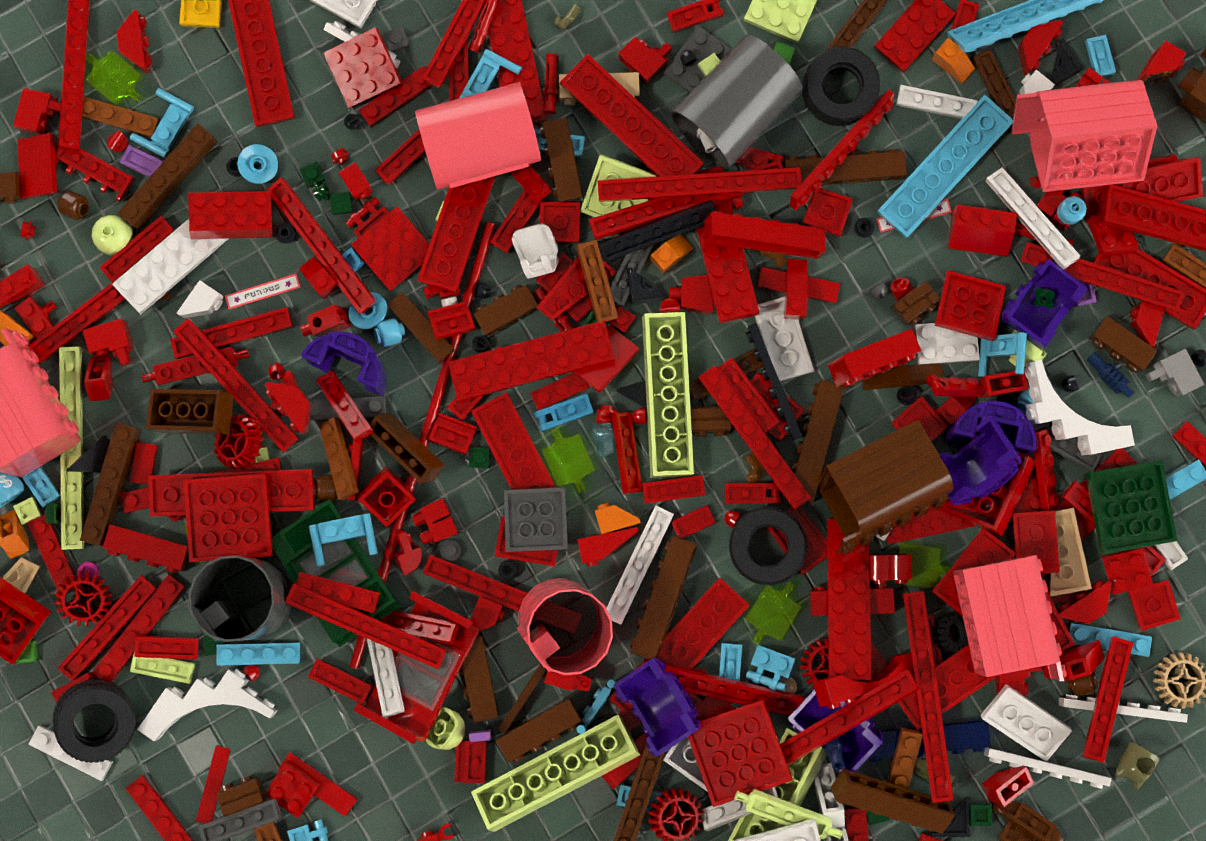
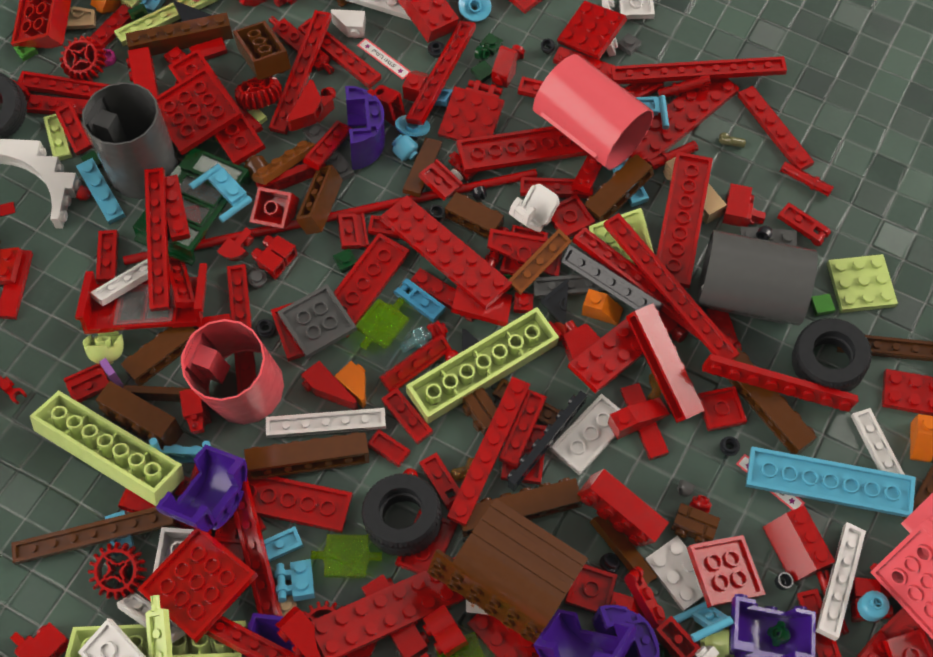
camera: 60 degrees right, 20 degrees down
none -> black hinge [774,572,794,590]

